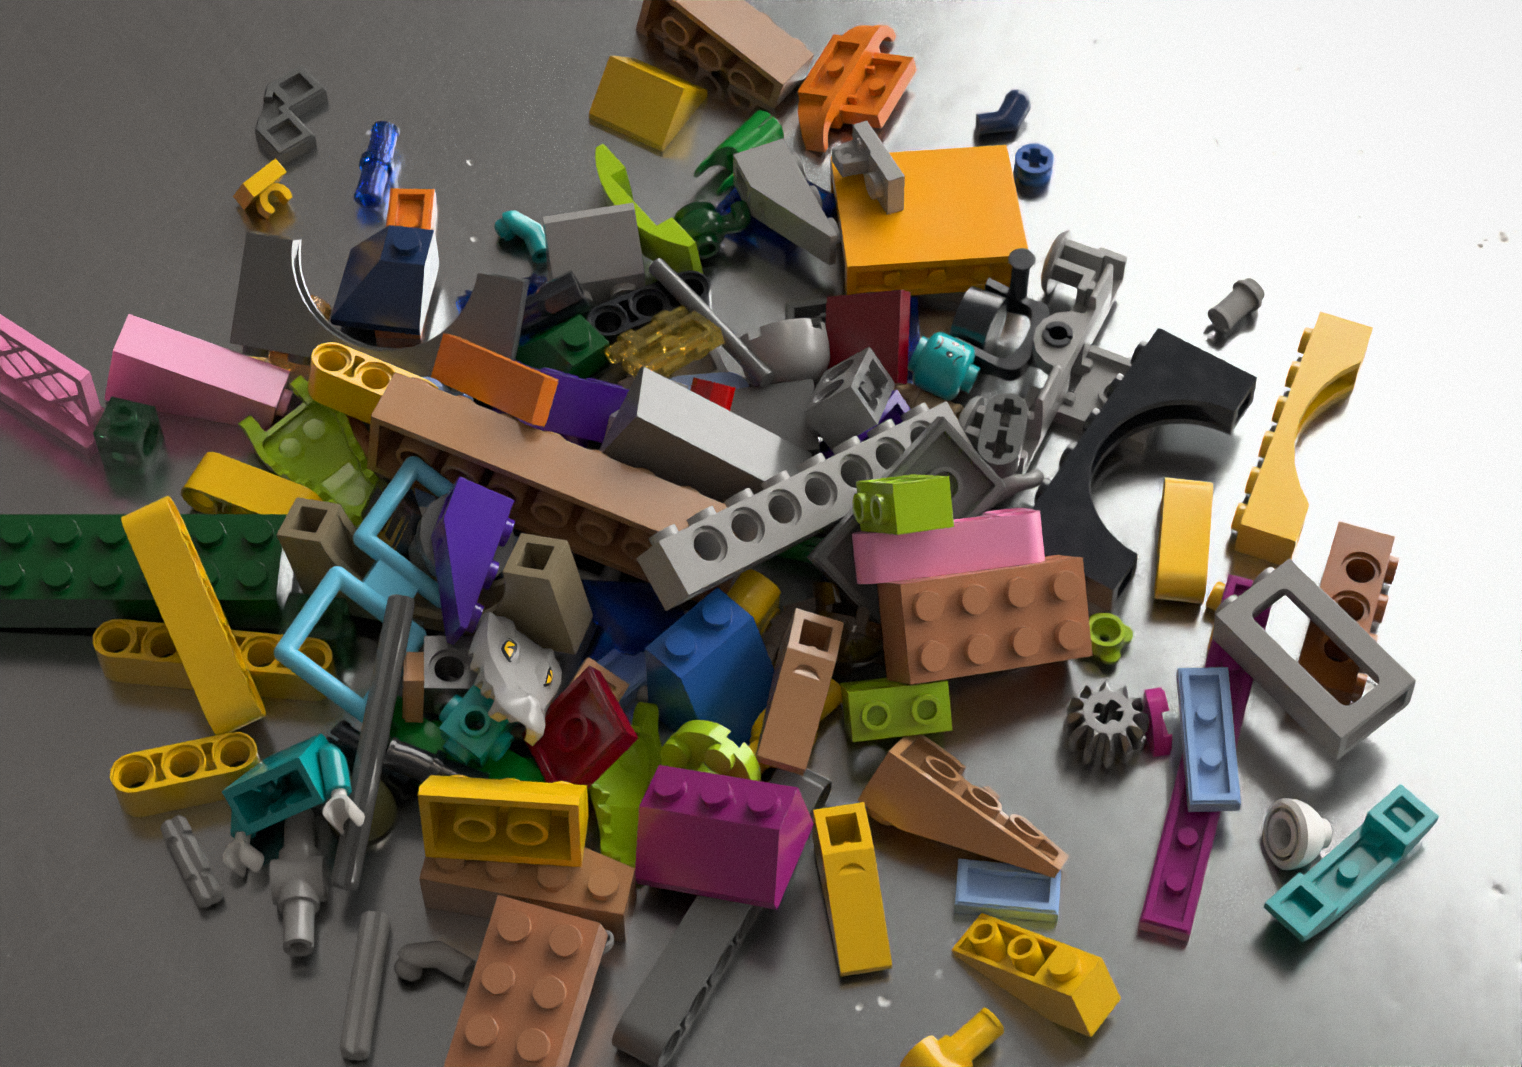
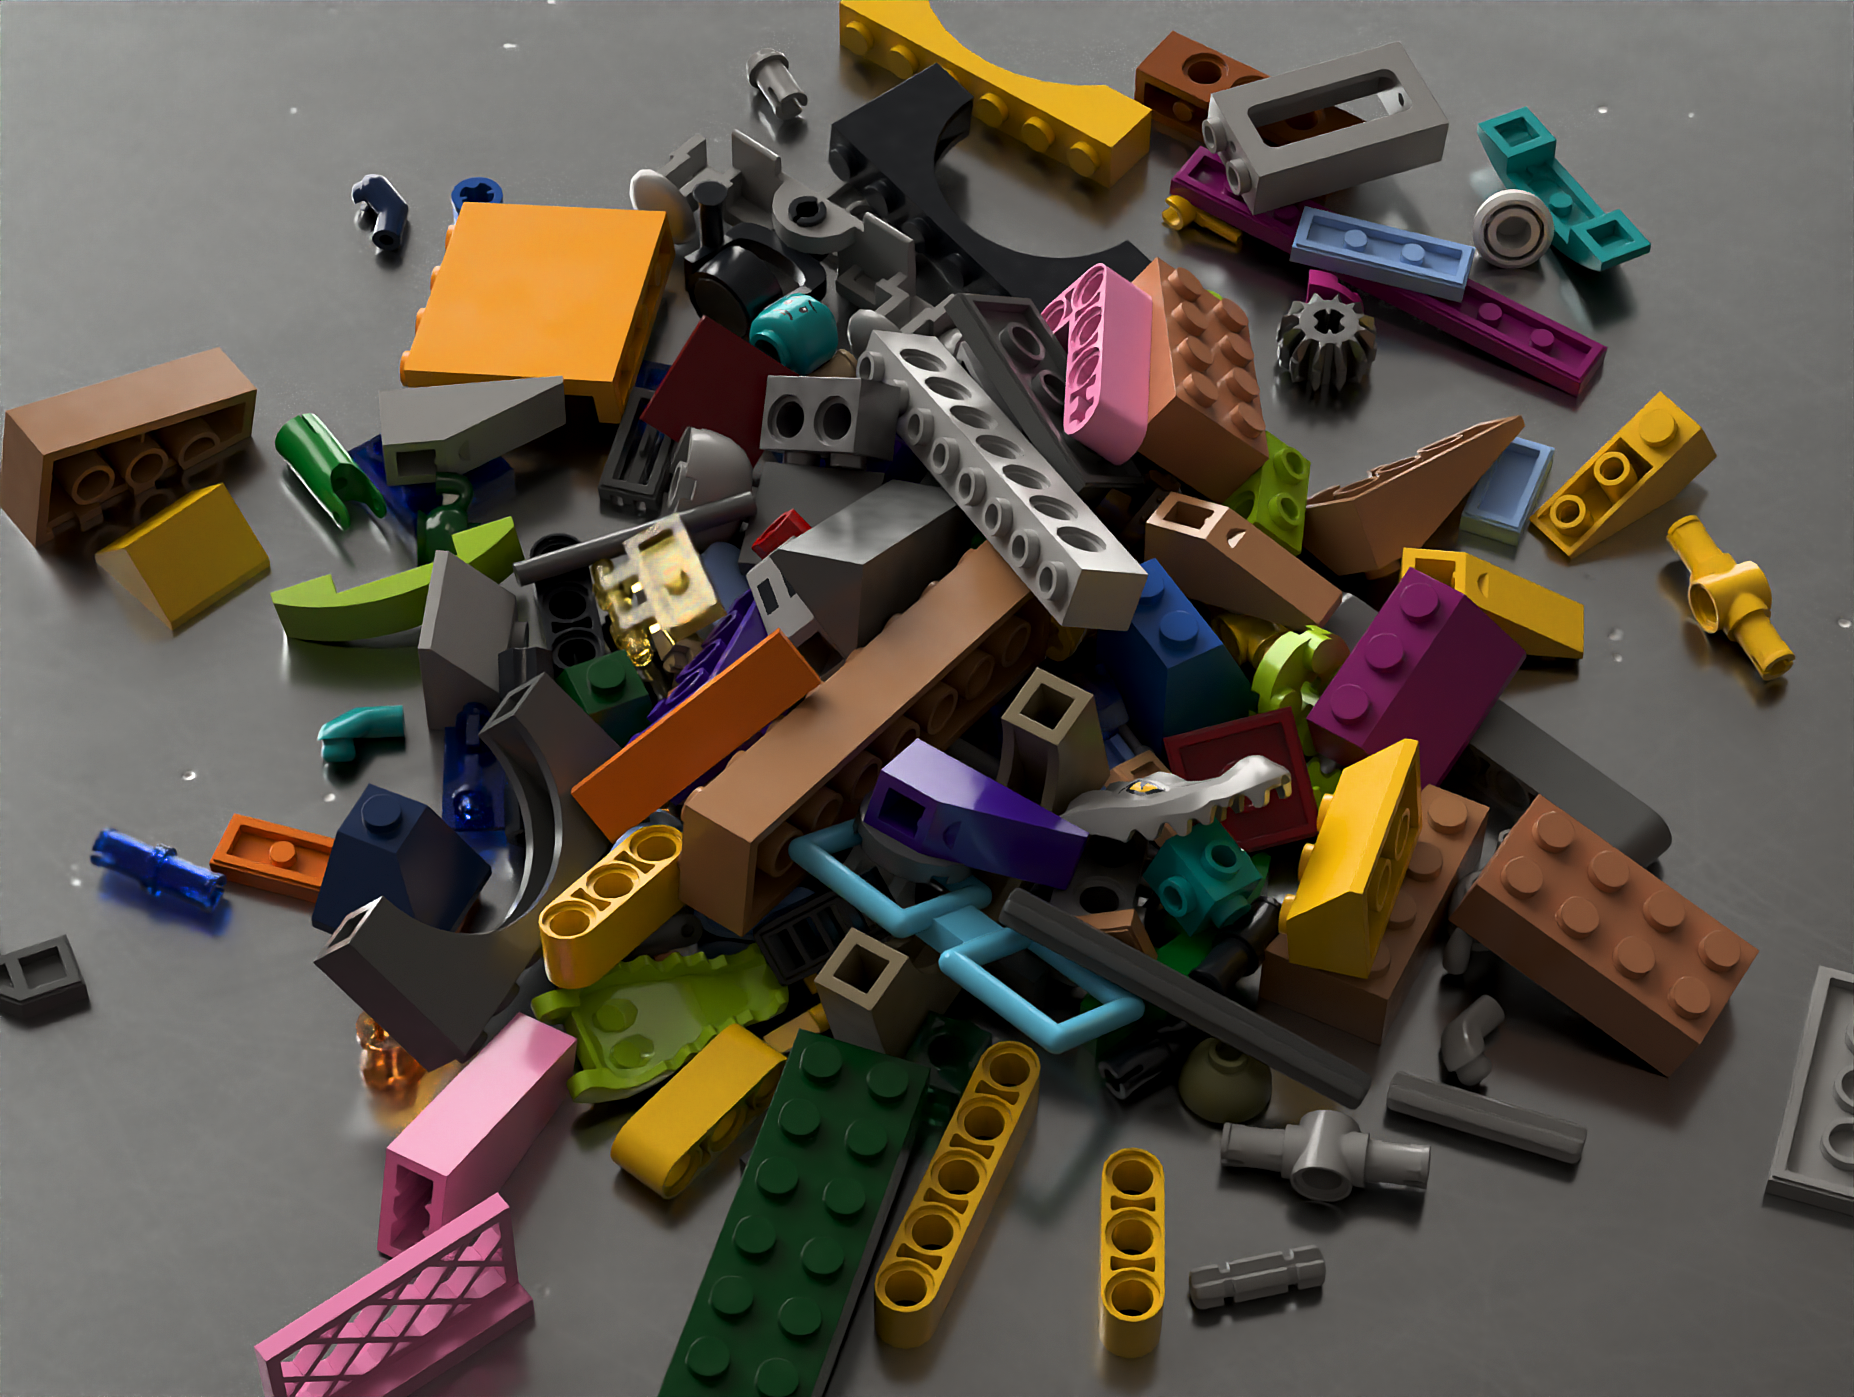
camera: 75 degrees left, 5 degrees down
clear green brick [93,396,165,476] -> none
yellow beam [121,496,266,735] -> none
teal torso [222,733,365,877] -> none
yellow tile [233,158,292,219] -> none
orange plate [797,24,917,153] -> none
light grey hinge [832,121,905,215] -> none
lime brick [852,474,954,535] -> none
dark grey beam [977,393,1029,479] -> none
yellow beam [1154,477,1213,604] -> none

